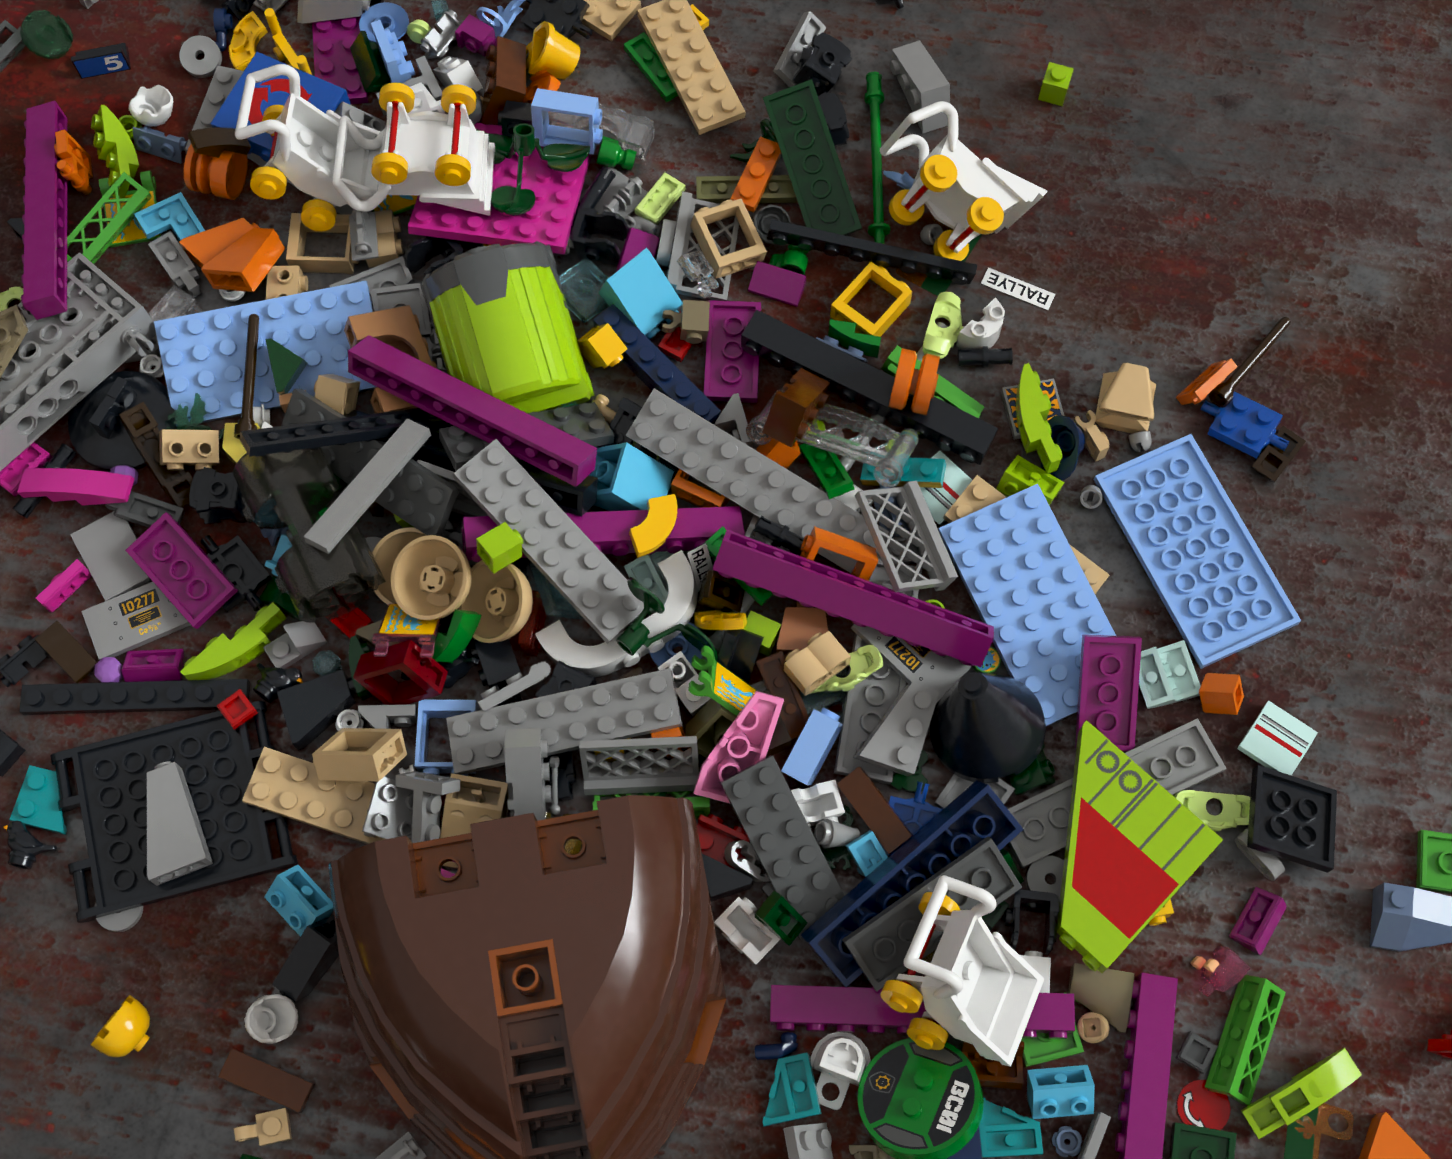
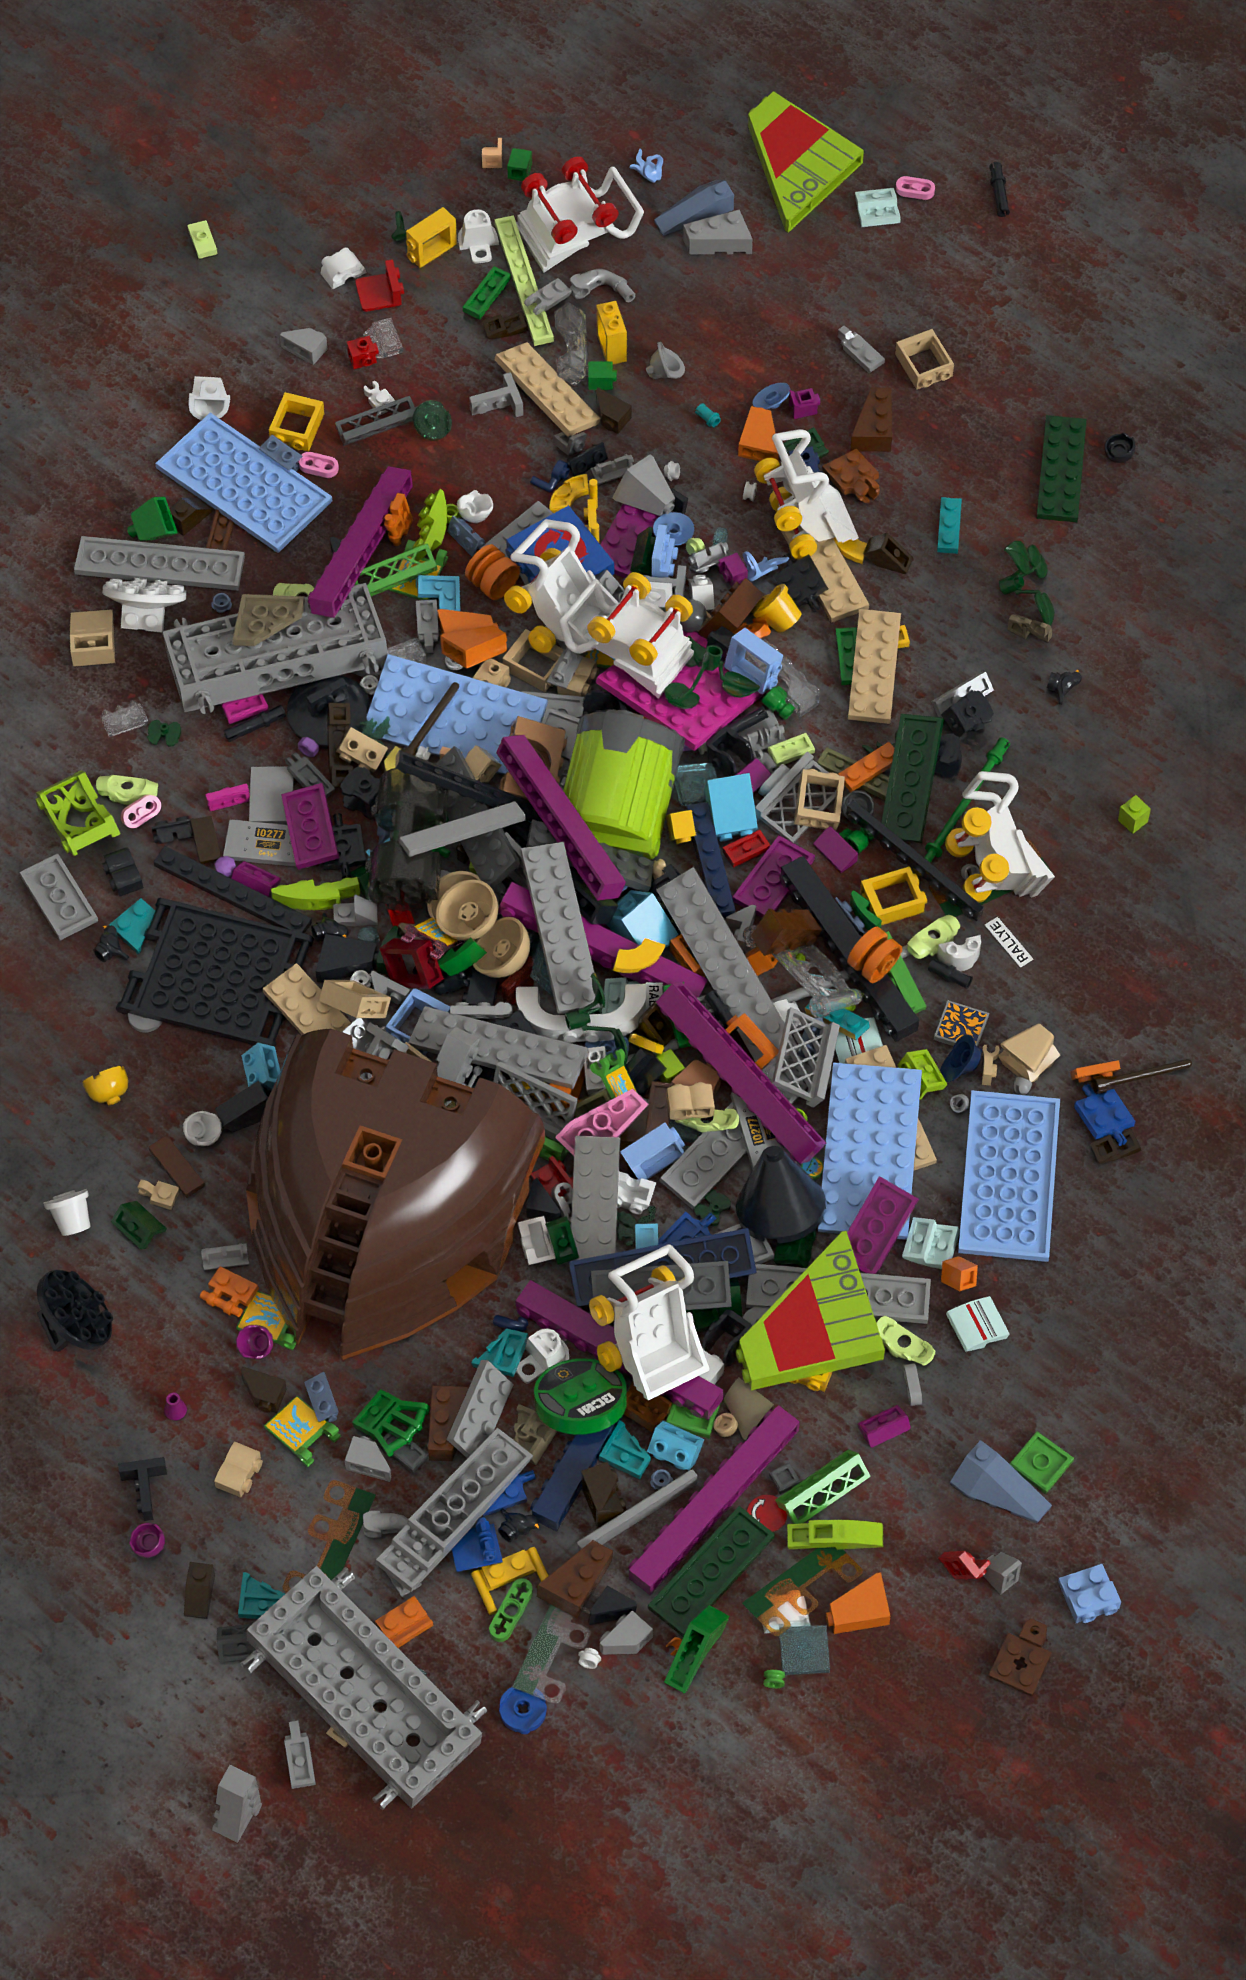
camera: 30 degrees right, 10 degrees down
dark pink slope [17,468,135,506] -> none
panel [71,43,131,79] -> none
light grey slope [147,761,213,886] -> none
light grey piece [179,35,222,78] -> none
dark brown slope [187,127,251,158] -> none
red tile [217,689,258,730] -> none
dark green slope [265,338,307,395] -> none
lime brick [476,522,524,574] -> none
dark tan brick [662,300,710,344] -> none
clear plate [677,250,719,298] -> none
green plate [799,436,855,499] -> none
light grey cone [814,819,860,848] -> none
reddish brown tile [837,766,913,854] -> none
light grey wedge [853,682,940,776] -> none
light grey wedge [890,40,950,133] -> none
lime slope [1016,363,1062,474] -> none
clear pink piece [1191,946,1251,997] -> none
black plate [1247,765,1337,873] -> none

